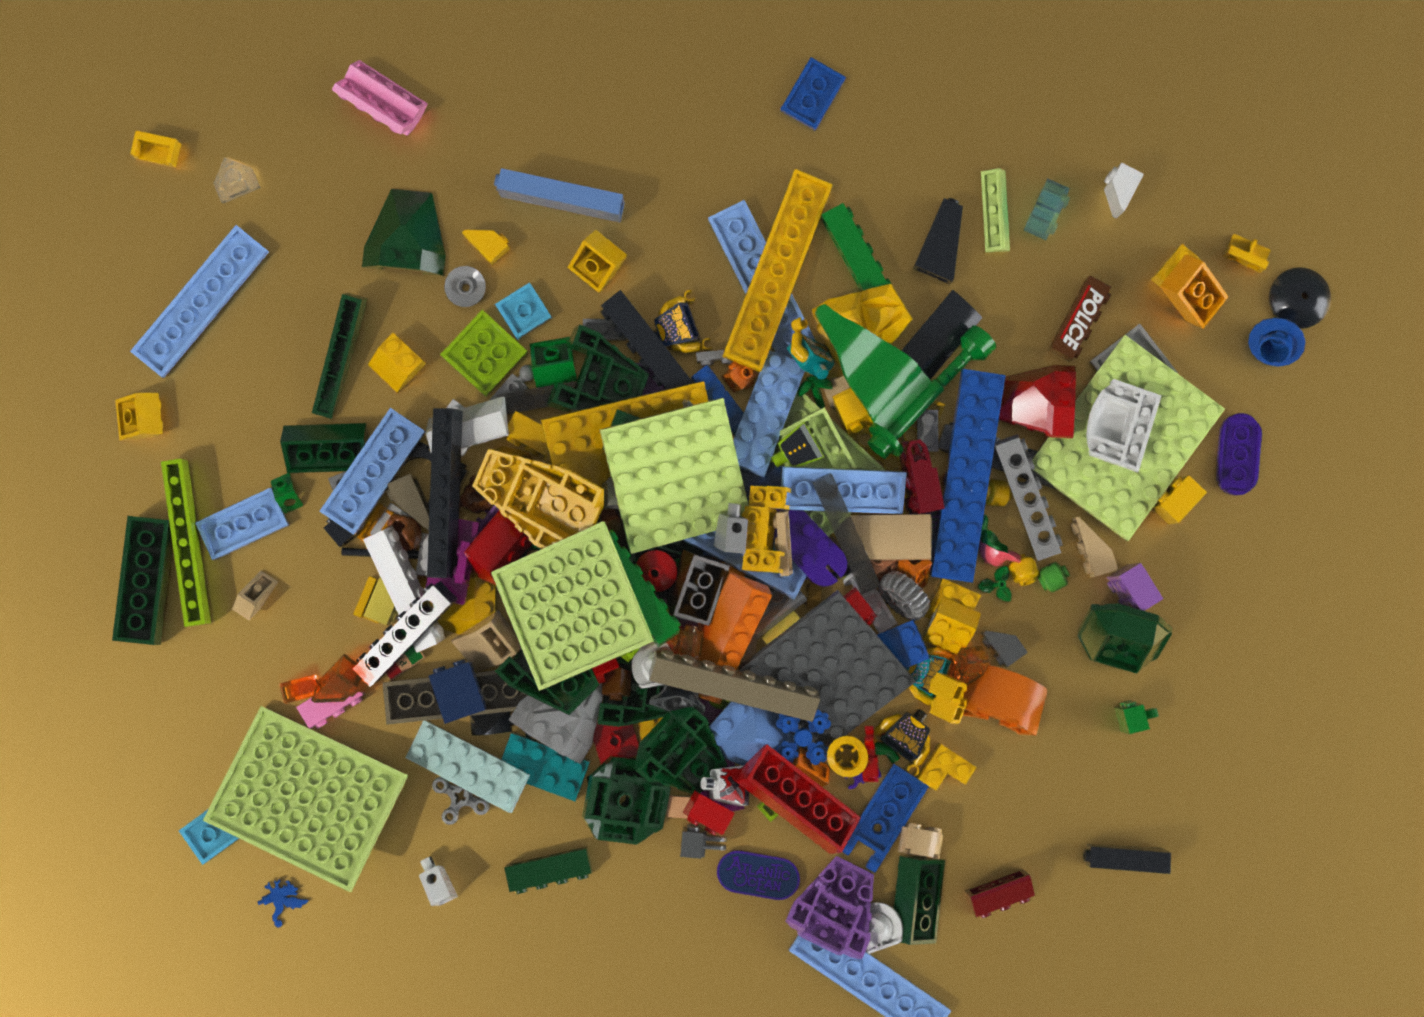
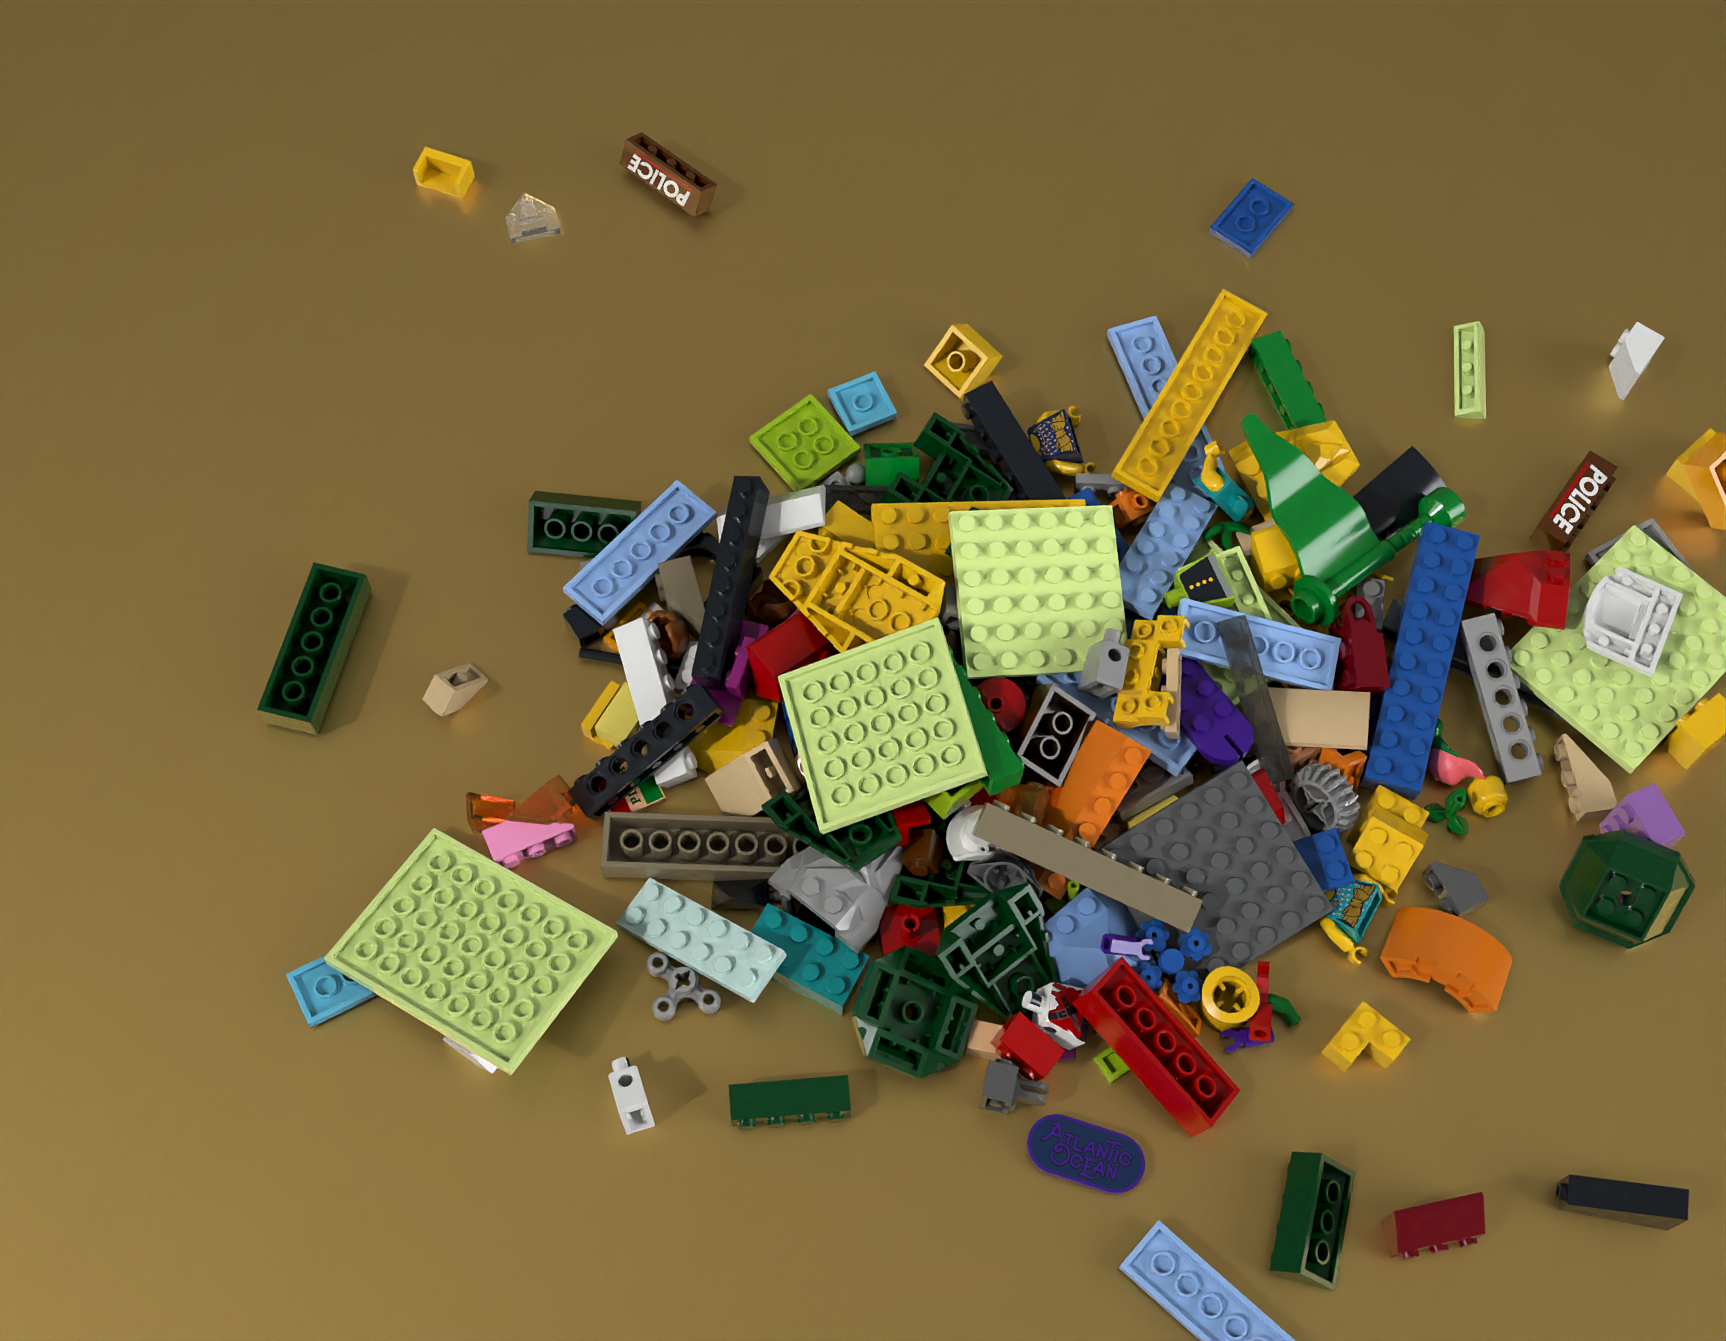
camera: 10 degrees right, 20 degrees down
yellow slope [115,393,163,440] -> none
light blue plate [130,225,269,378] -> none
lime brick [161,458,211,627] -> none
light blue plate [195,487,289,560] -> none
blue piece [257,879,308,928] -> none
green bracket [271,473,303,513] -> none
dark green slope [312,293,368,419] -> none
bright pink brick [332,60,428,136] -> none
dark green wedge [362,189,446,276] -> none
yellow slope [368,333,426,393] -> none
dark blue brick [429,659,487,724] -> none
light grey dish [444,266,486,307] -> none
yellow slope [462,230,510,266] -> none
medium blue brick [494,168,625,223] -> none
medium lavender wedge [785,856,874,959] -> none
blue hinge [842,763,929,873] -> none
torso [865,709,930,776] -> none
white hat [866,902,903,954] -> none
tan brick [898,823,943,859] -> none
black slope [913,198,963,285] -> none
yellow brick [929,672,967,724] -> none
clear orange slope [947,646,991,685] -> none
yellow head [985,479,1013,507] -> none
clear light blue brick [1024,178,1070,240] -> none
bright green head [1038,562,1070,593] -> none
green brick [1115,700,1159,734] -> none
none -> reddish brown brick [620,132,717,217]
none -> bar [1100,933,1153,961]

